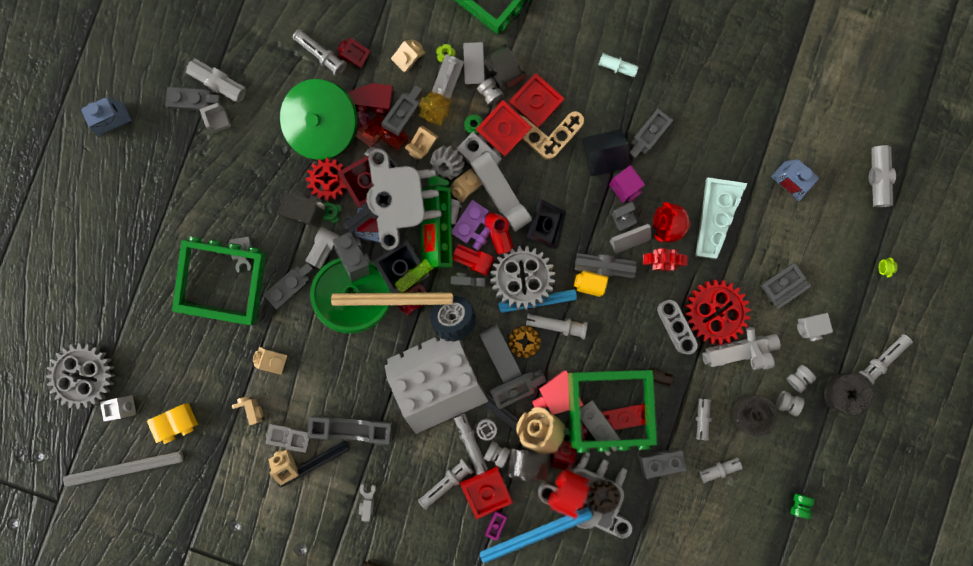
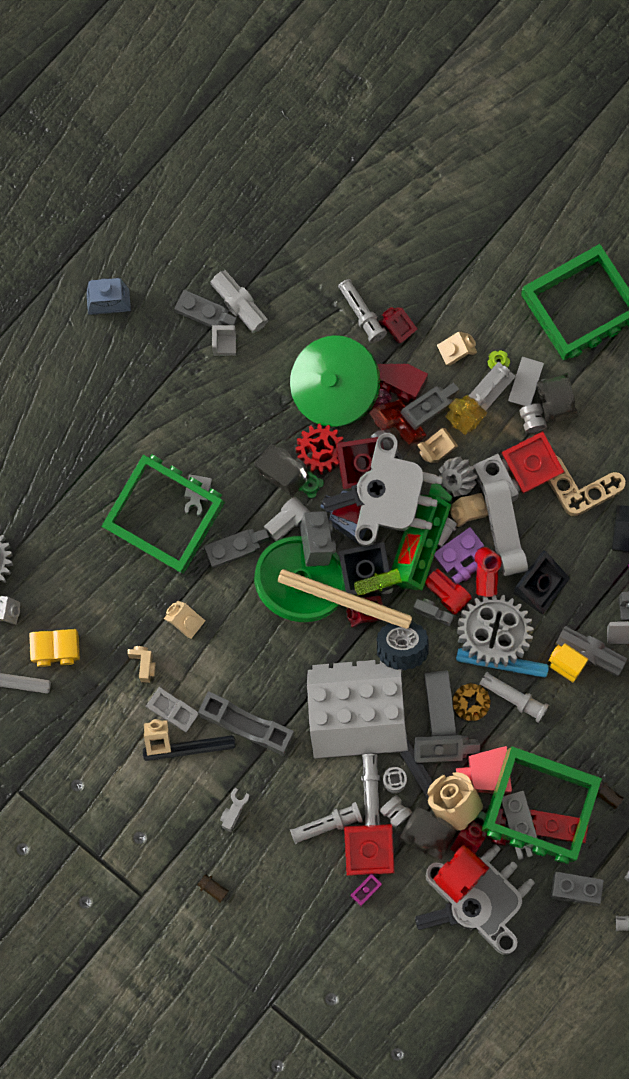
camera: 20 degrees right, 10 degrees down
green plate [464,115,483,134] -> none
dark azure axle [480,507,592,563] -> none
red plate [509,73,565,128] -> none
dark brown gear [587,480,620,514] -> none

